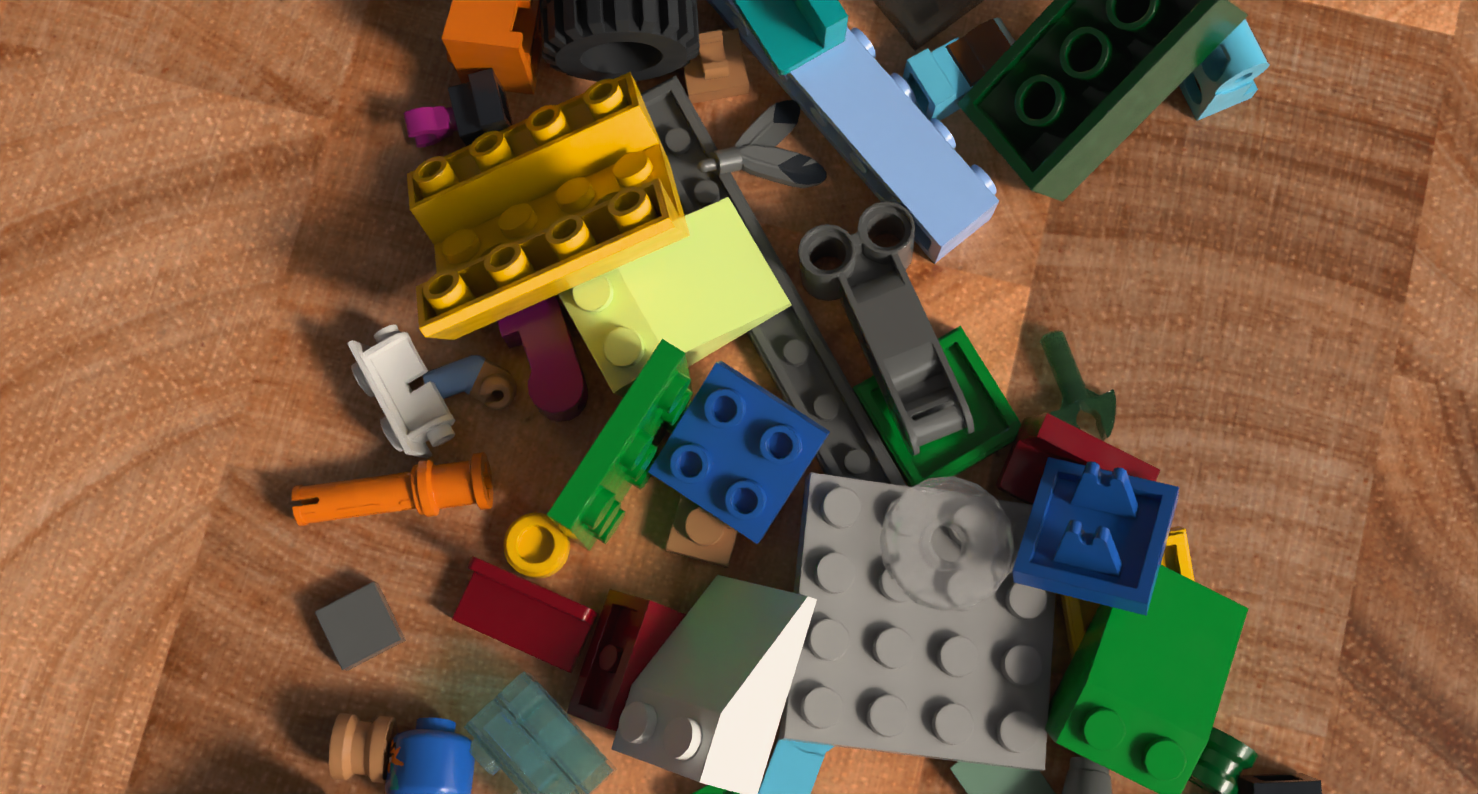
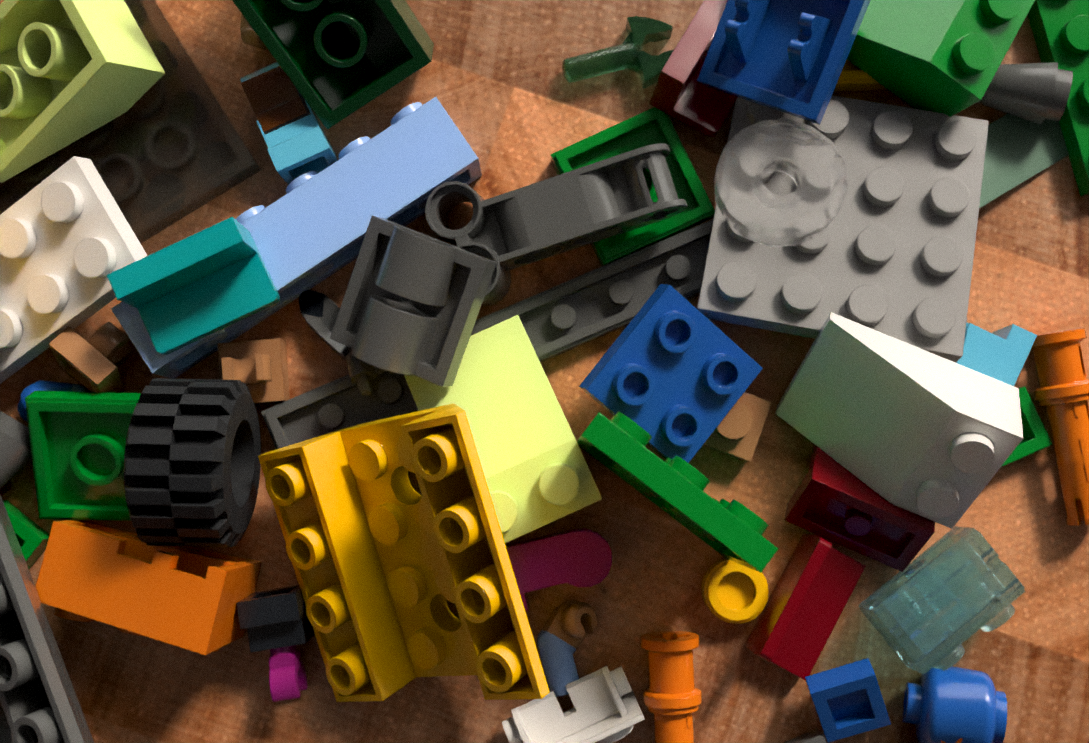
camera: 85 degrees left, 5 degrees up
none -> dark grey plate [330,216,497,387]
none -> blue plate [805,658,891,743]

